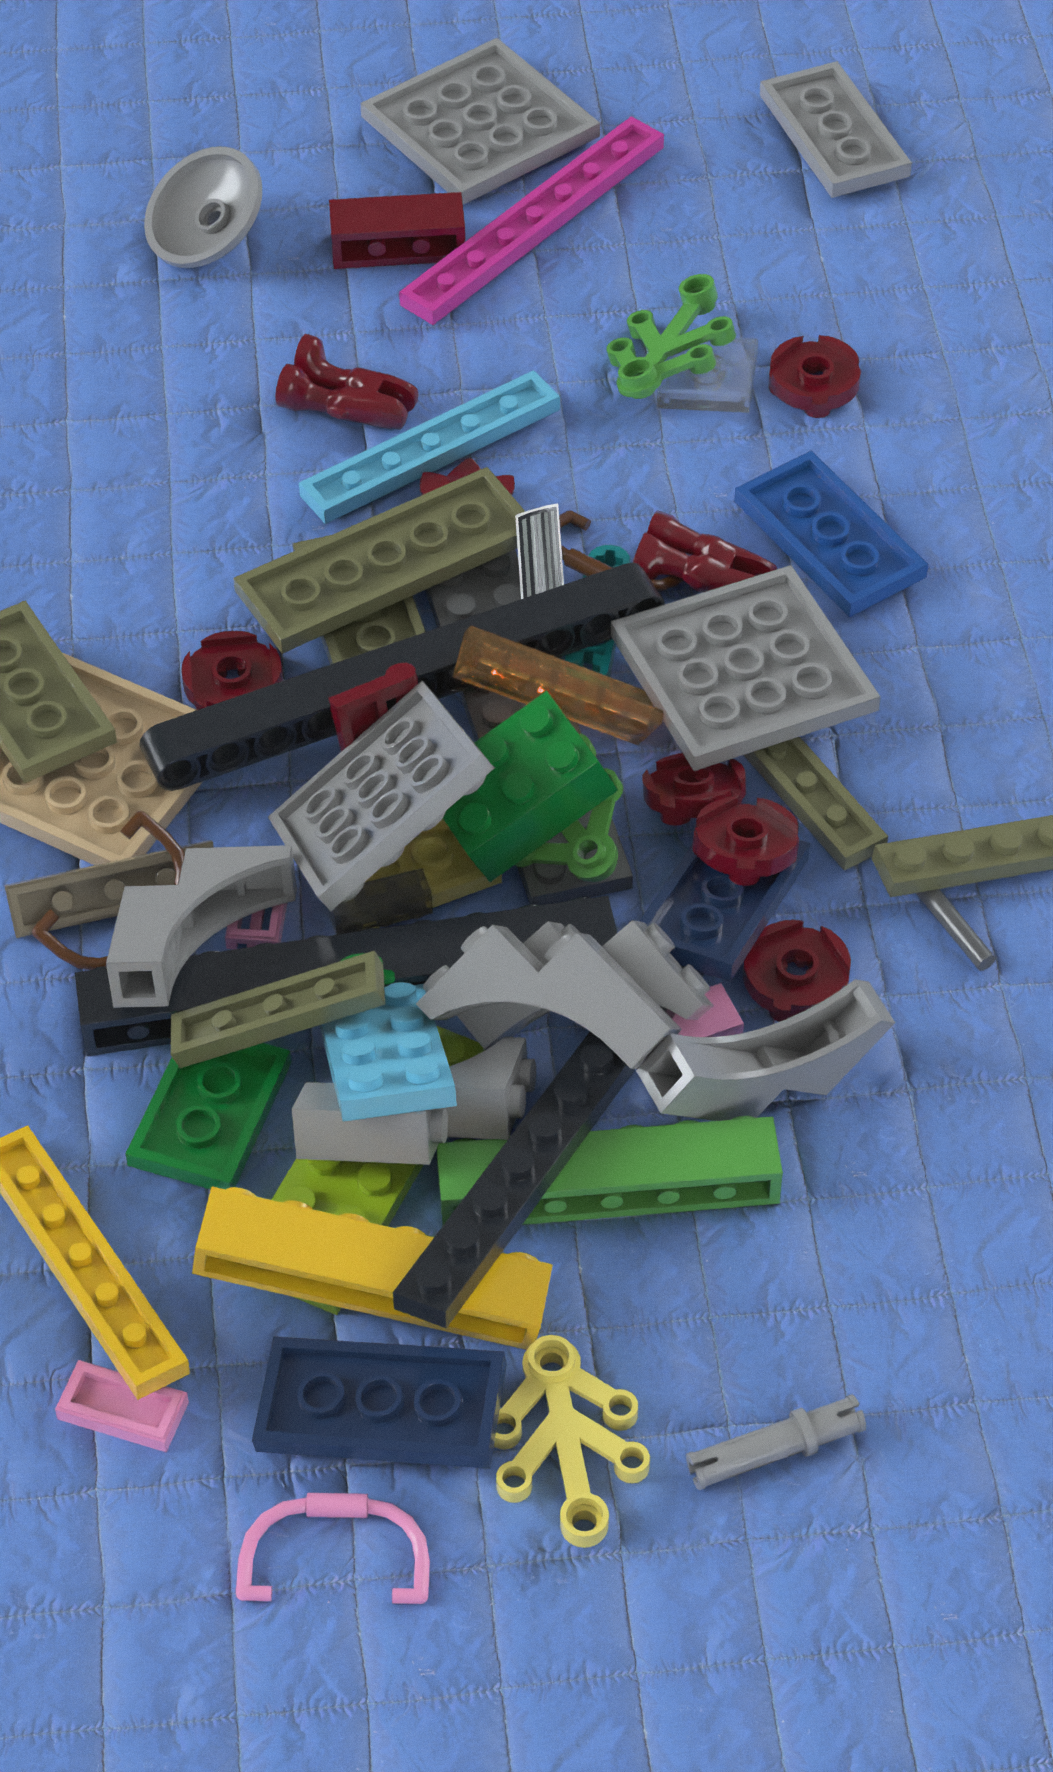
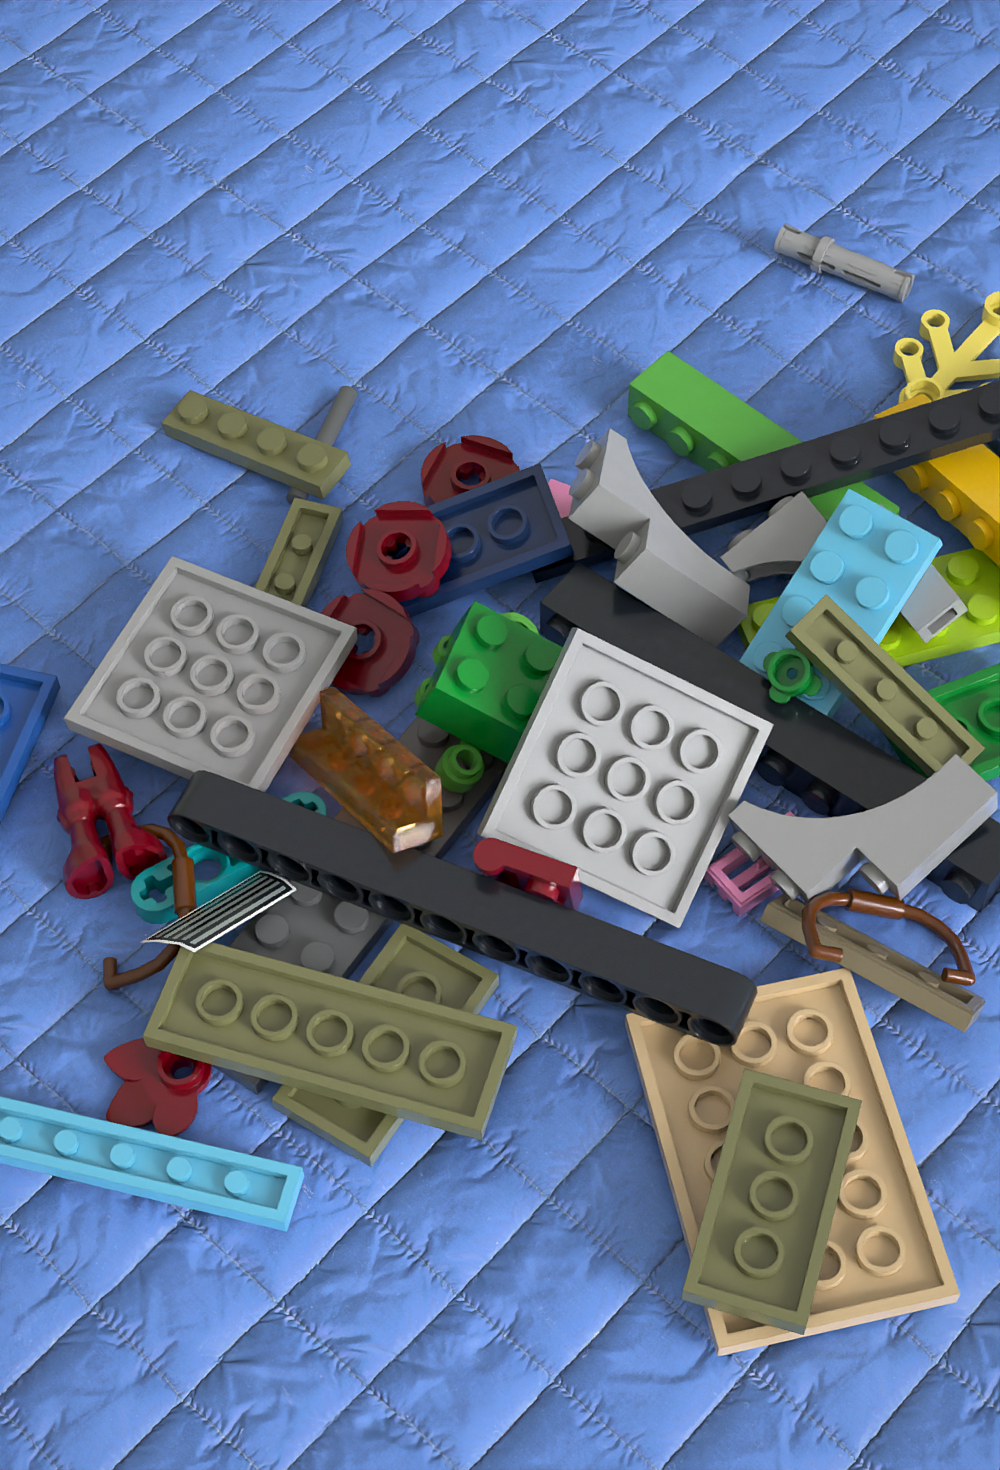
camera: 130 degrees left, 5 degrees up
dark red plate [181,631,283,710] -> none
dark red piece [275,334,419,430] -> none
light grey arch [416,925,682,1069] -> none
light grey arch [636,979,895,1121] -> none

